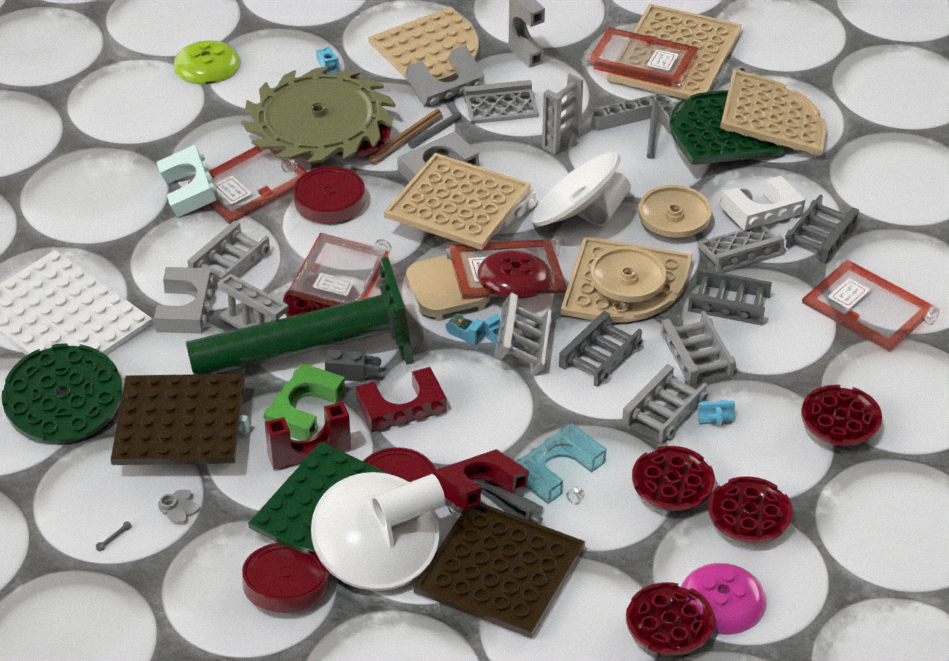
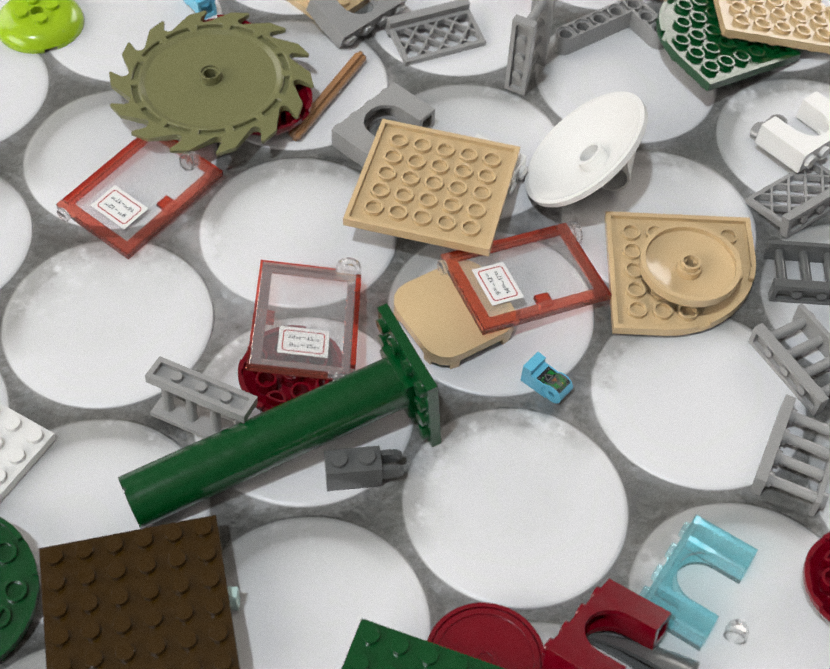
camera: 15 degrees left, 10 degrees up
light grey arch [154,267,215,334] -> none
light aqua arch [157,145,217,218] -> none
light grey fence [187,221,270,281] -> none
bright green arch [263,363,345,441] -> none
dark red arch [264,402,351,470] -> none
dark red brick [293,166,366,223] -> none
dark red arch [356,367,447,432] -> none
dark grey bar [408,112,461,148] -> none
medium azure leg [446,314,484,345] -> none
dark red brick [477,250,553,299] -> none
light grey fence [494,293,552,376] -> none
dark grey fence [559,310,643,387] -> none
tan dish [639,185,711,238] -> none
dark grey bar [647,100,659,159] -> none

